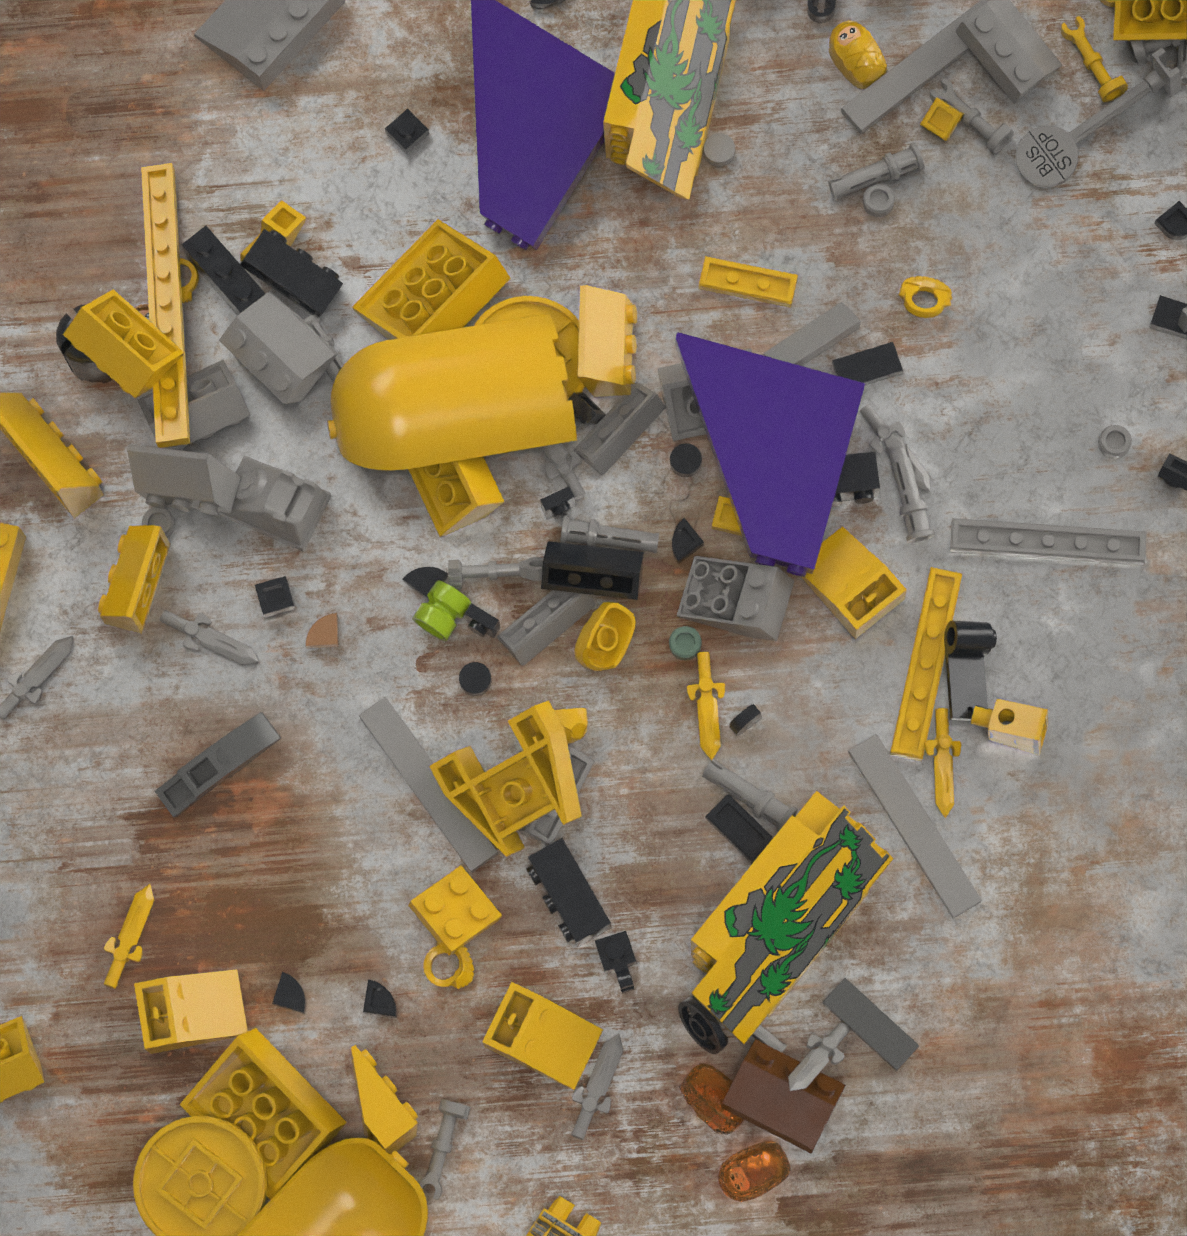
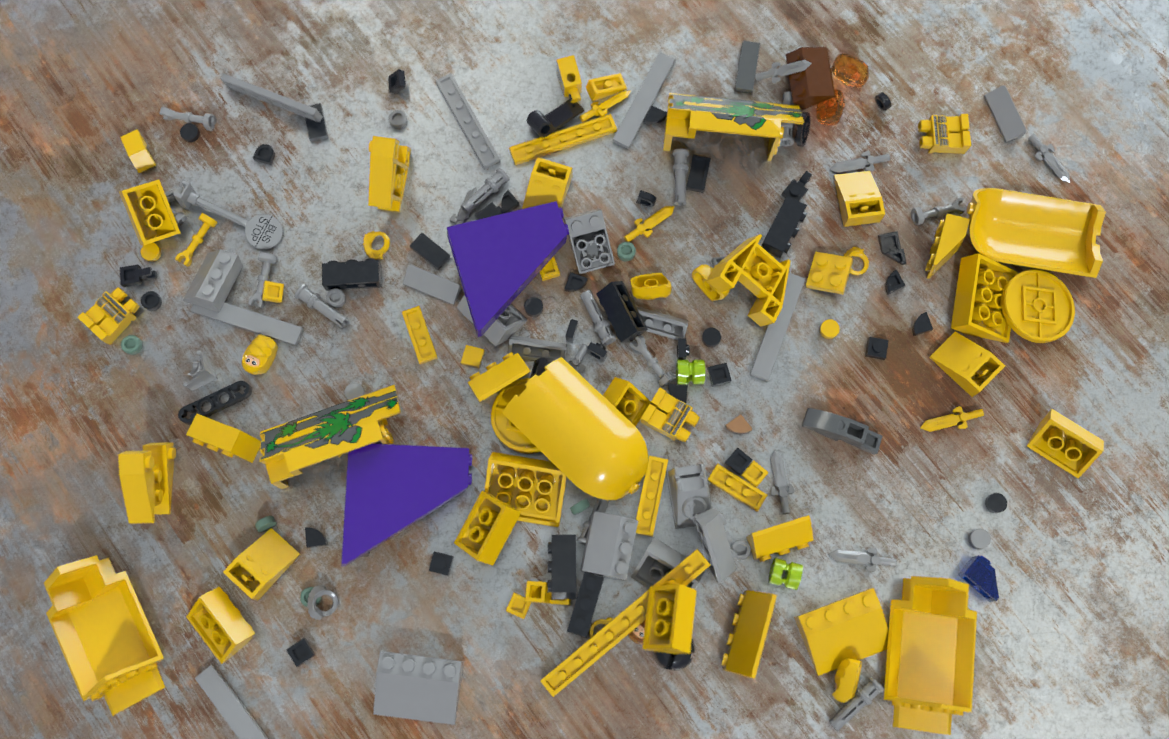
camera: 130 degrees left, 0 degrees up
none -> black brick [322,258,382,291]
none -> yellow wedge [368,136,411,212]
none -> yellow slope [454,491,521,566]
none -> yellow tile [461,345,485,369]
none -> black tile [501,189,520,213]
none -> yellow tile [506,592,532,619]
none -> black tile [566,319,578,343]
none -> sand green tile [570,498,590,515]
none -> yellow slope [586,73,627,101]
none -> yellow plate [636,455,668,537]
none -> yellow hips [641,387,700,443]
none -> black tile [644,105,667,125]
none -> black plate [707,363,732,387]
none -> yellow tile [707,463,768,512]
none -> yellow tile [741,460,769,488]
none -> lime wheel [768,558,803,590]
none -> yellow tile [819,319,840,339]
none -> black plate [865,337,889,360]
none -> black tile [875,92,892,111]
none -> black slope [877,231,907,265]

